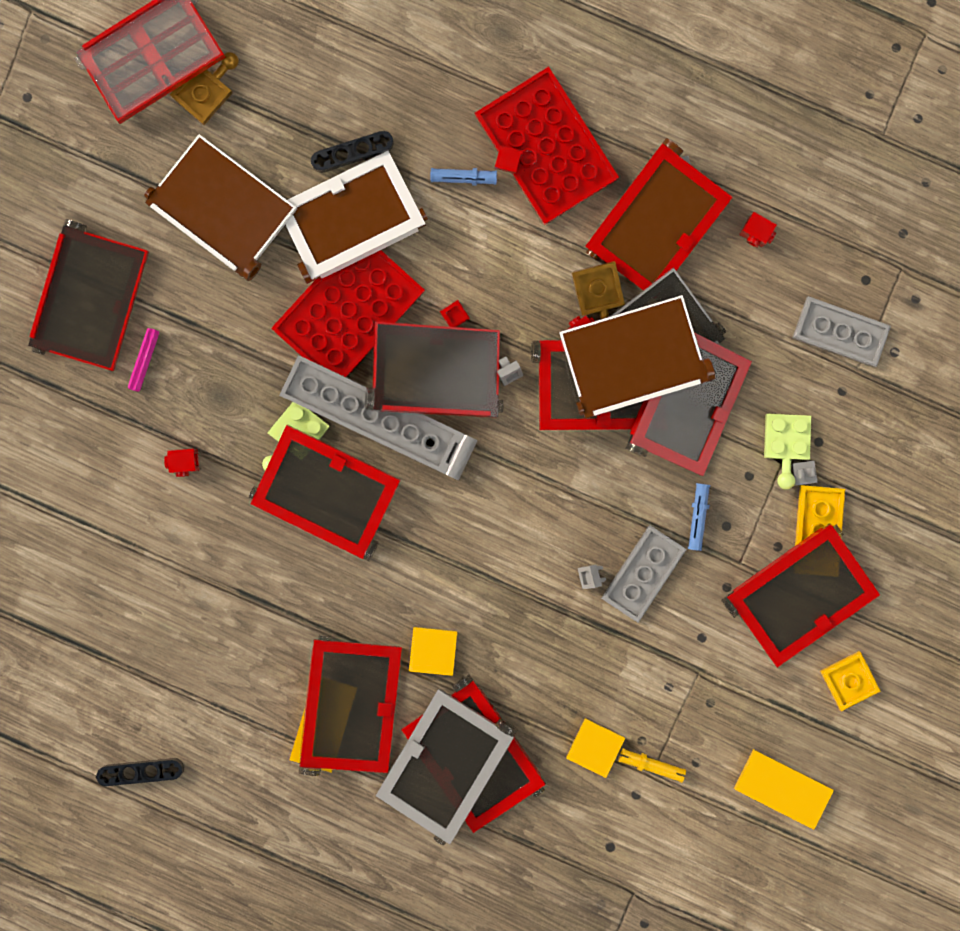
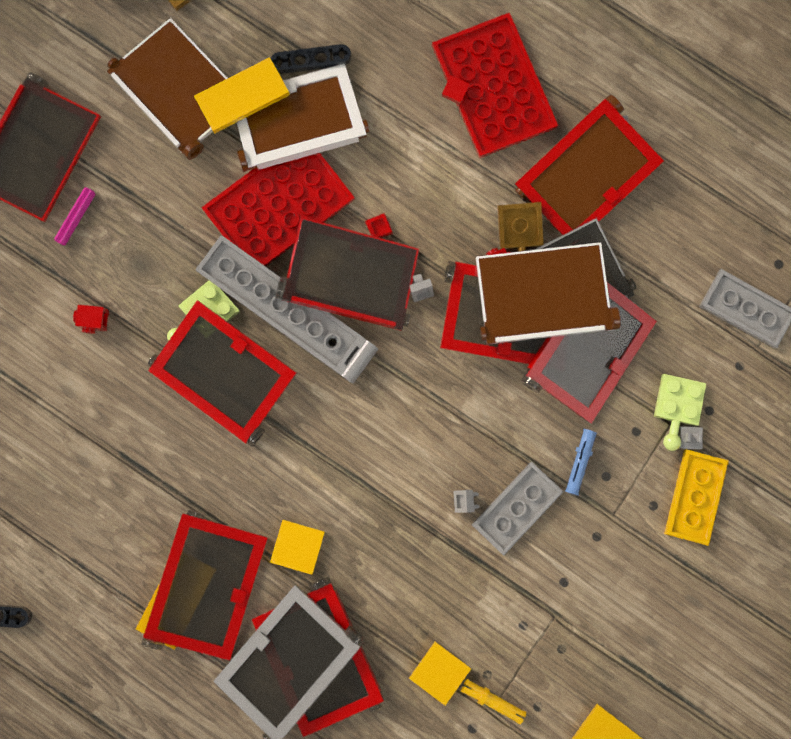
camera: 10 degrees right, 5 degrees down
medium blue pin [430,168,497,186] -> none
door [721,523,880,668] -> none
red brick [739,212,777,248] -> none
yellow tile [820,651,881,711] -> none
none -> yellow tile [194,57,290,134]

